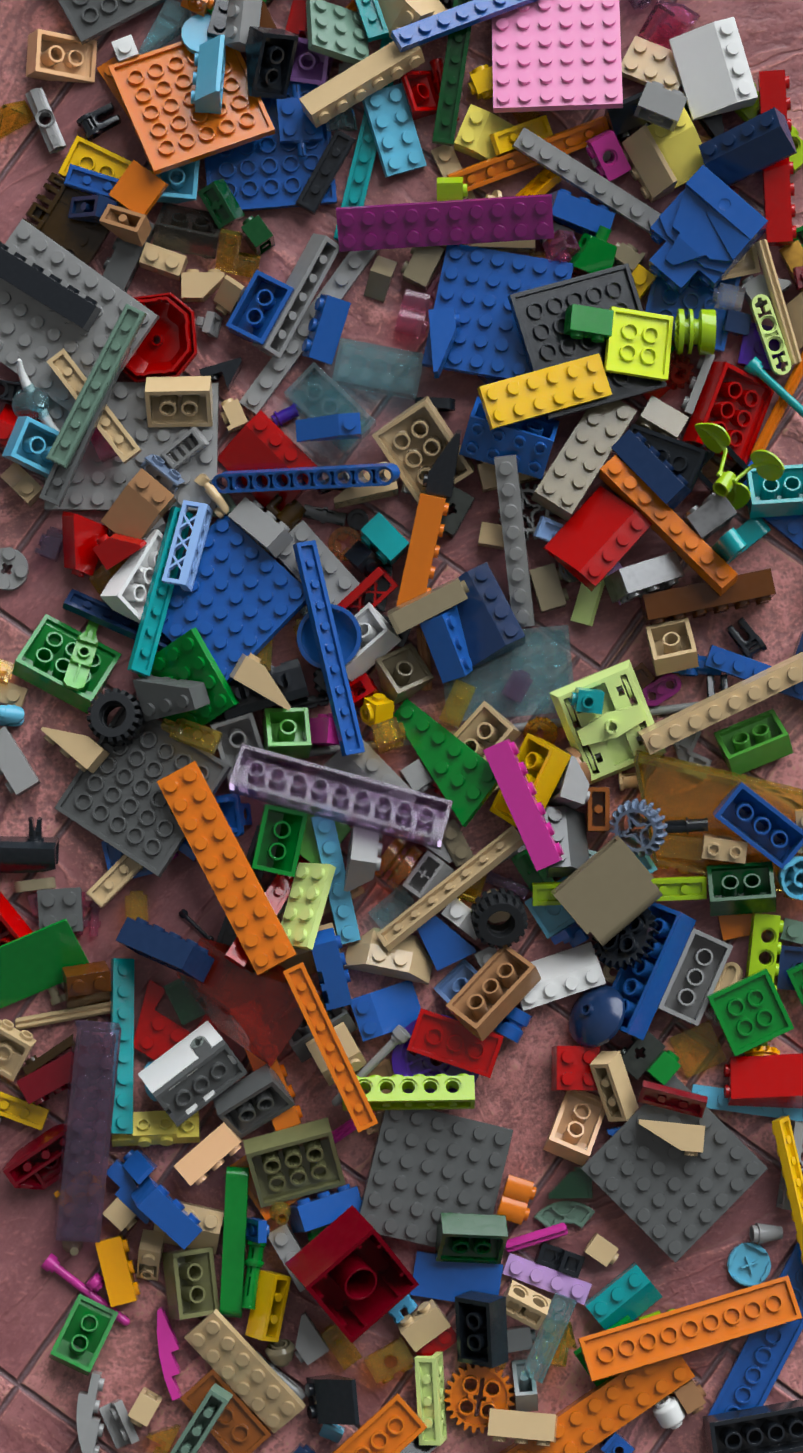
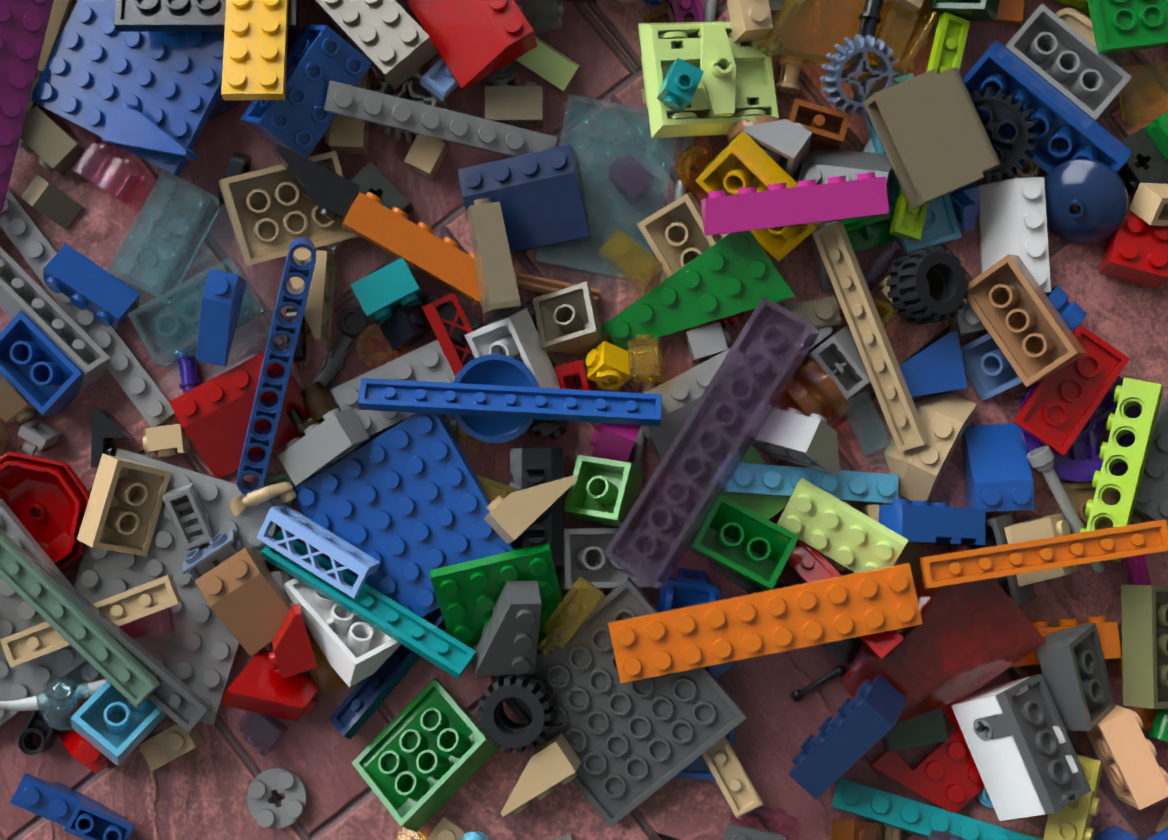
camera: 70 degrees left, 0 degrees up
bright green piece [63,620,99,691] -> none
clear yellow brick [125,891,150,921] -> none
black axle [288,693,329,709] -> none
blue wedge [420,605,473,683] -> none
white slope [441,898,477,940] -> none

